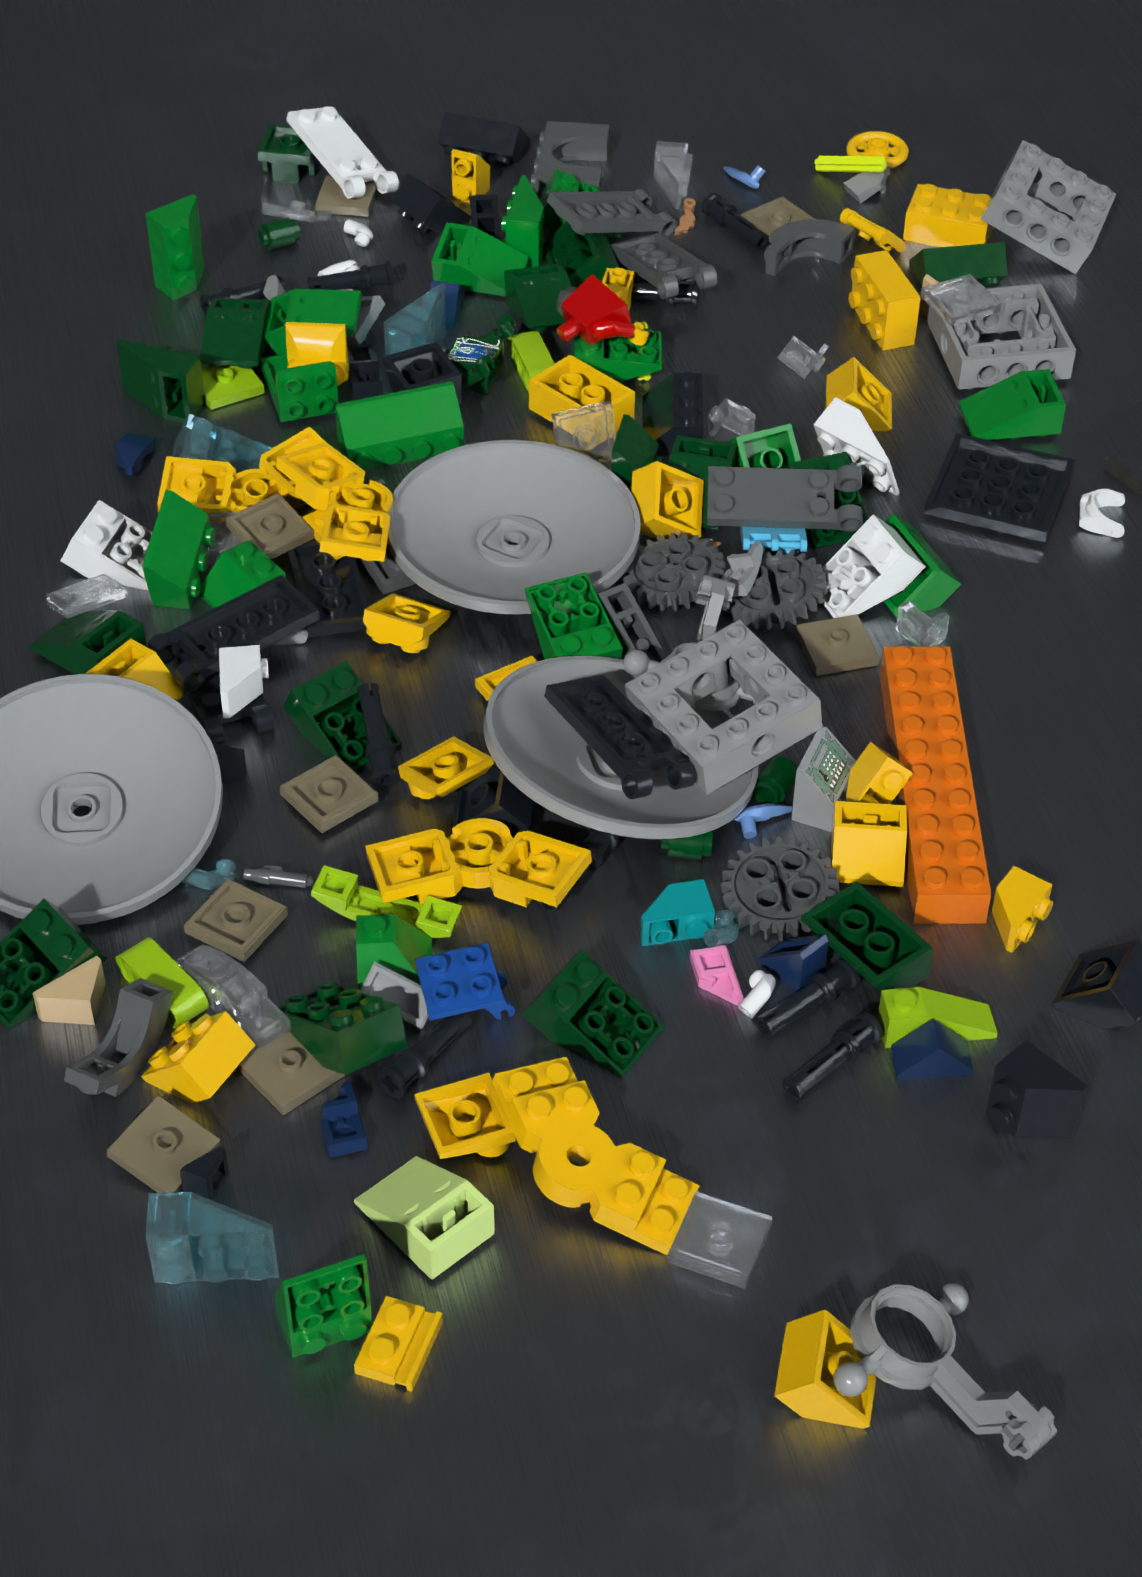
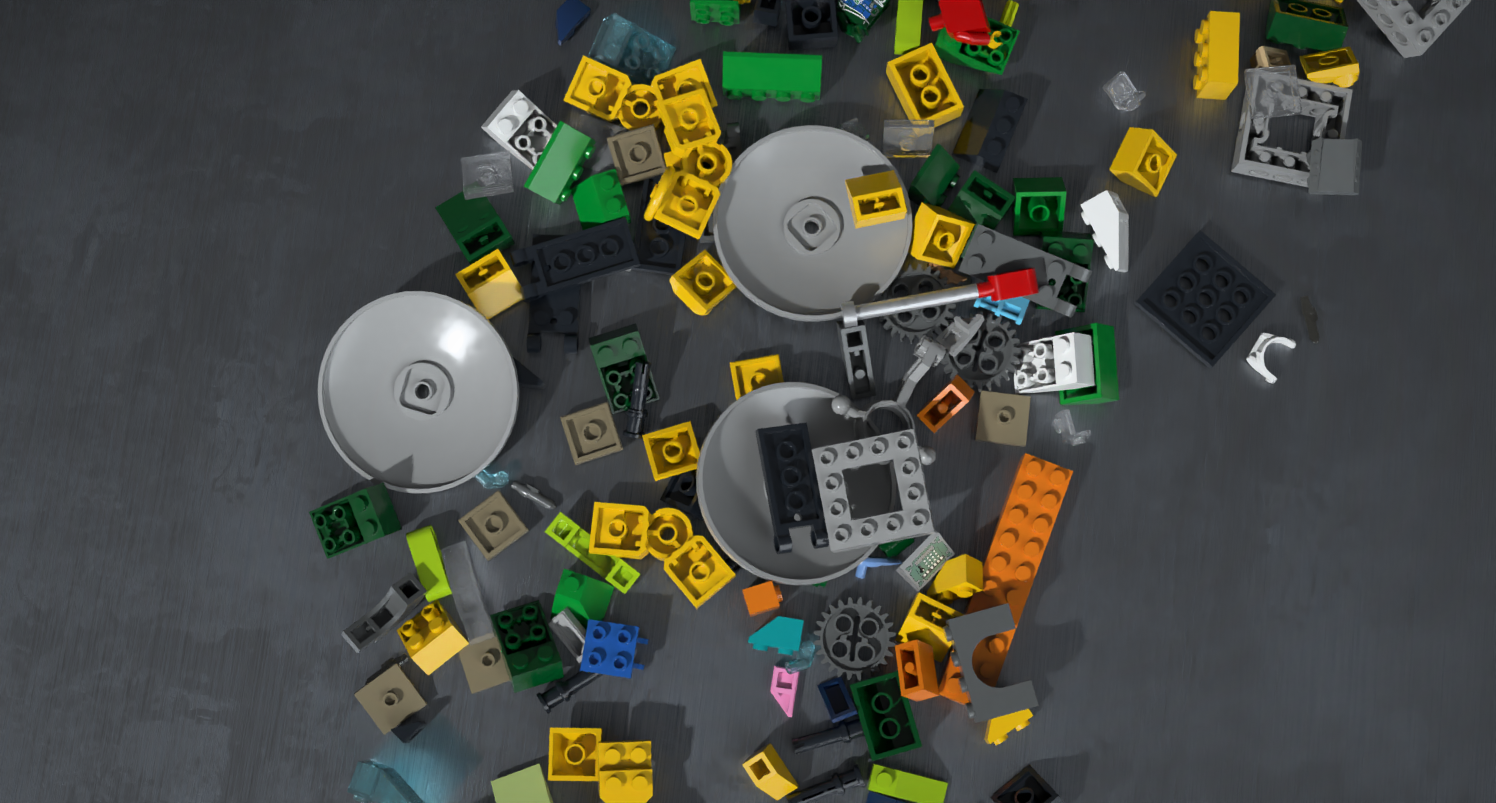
camera: 25 degrees right, 35 degrees up
tan slope [33,956,106,1025] -> none
white slope [219,645,269,718] -> none
dark blue slope [320,1081,368,1158] -> none
dark green slope [522,949,664,1078] -> none
green slope [525,572,623,659] -> none
clear bracket [707,398,755,437] -> none
white arm [738,970,776,1018] -> none
green slope [959,369,1066,440] -> none
none -> yellow plate [644,166,675,221]
none -> orange brick [742,581,783,617]
none -> yellow slope [742,743,799,800]
none -> flat silver piece [840,267,1039,328]
none -> yellow slope [845,170,907,229]
none -> orange brick [895,639,939,702]
none -> orange brick [916,374,975,433]
none -> dark grey arch [943,603,1039,723]
none -> yellow slope [1299,46,1360,88]
none -> dark grey slope [1306,137,1362,195]

